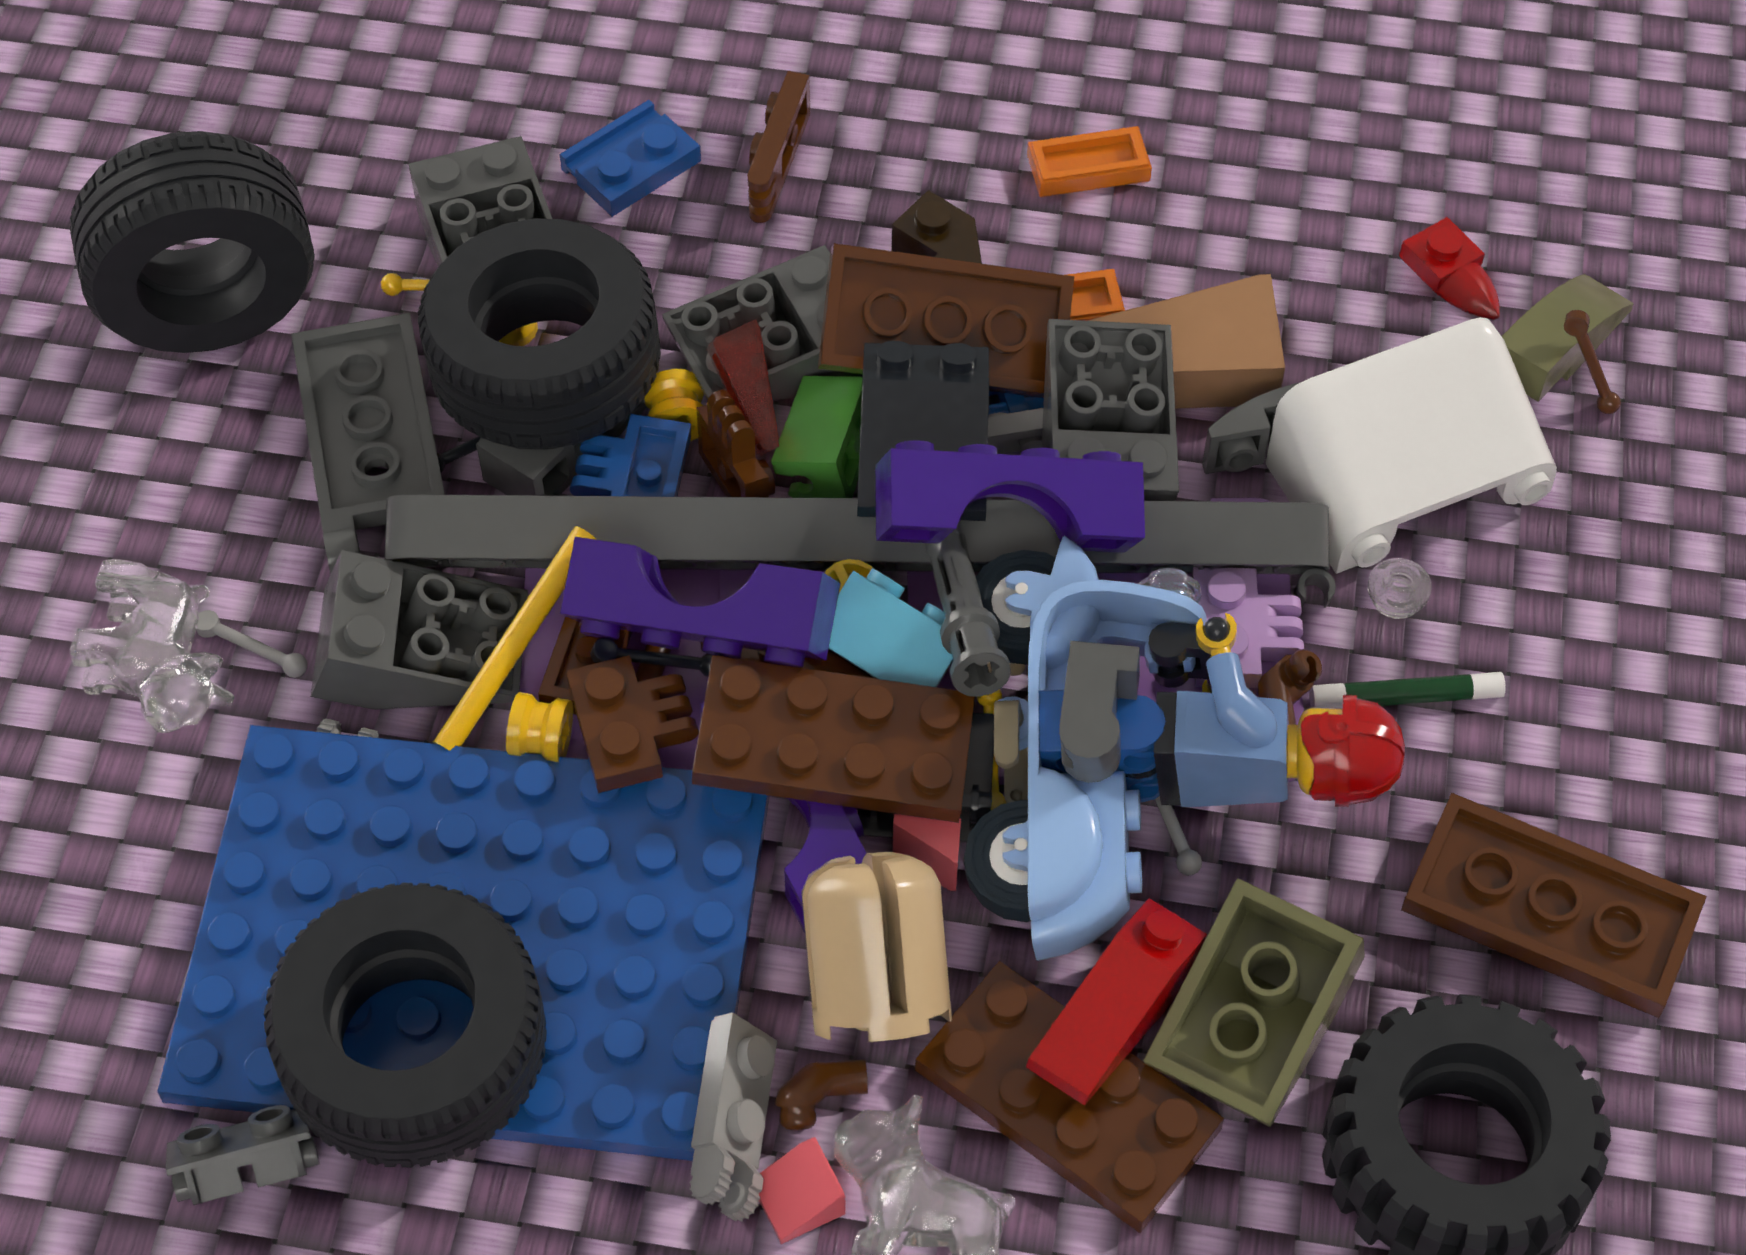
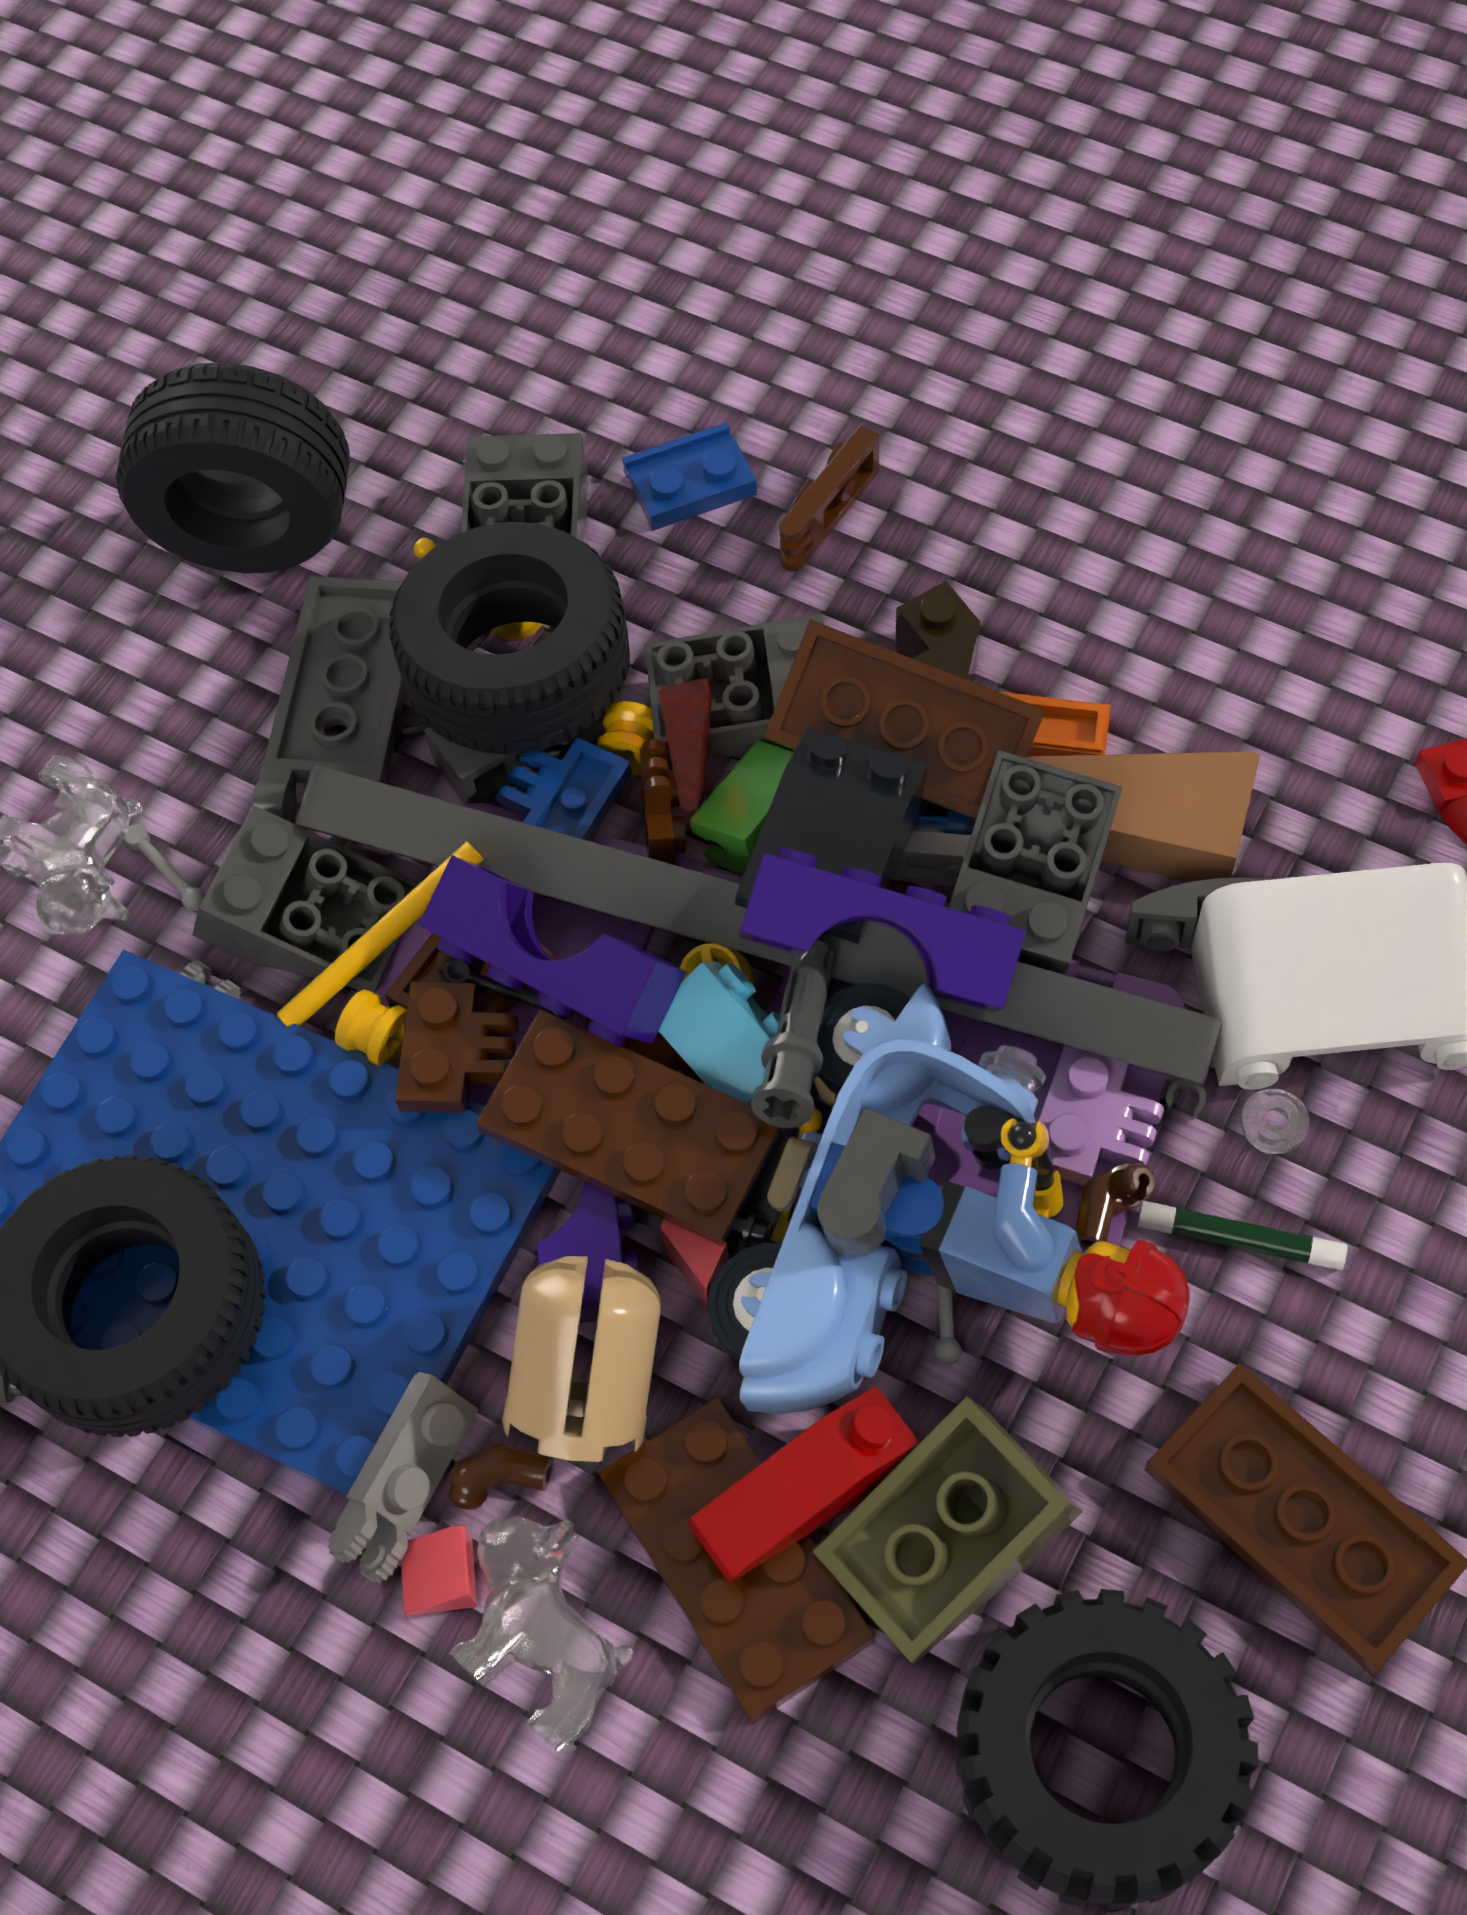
camera: 25 degrees right, 5 degrees up
orange tile [1027,126,1152,197] -> none

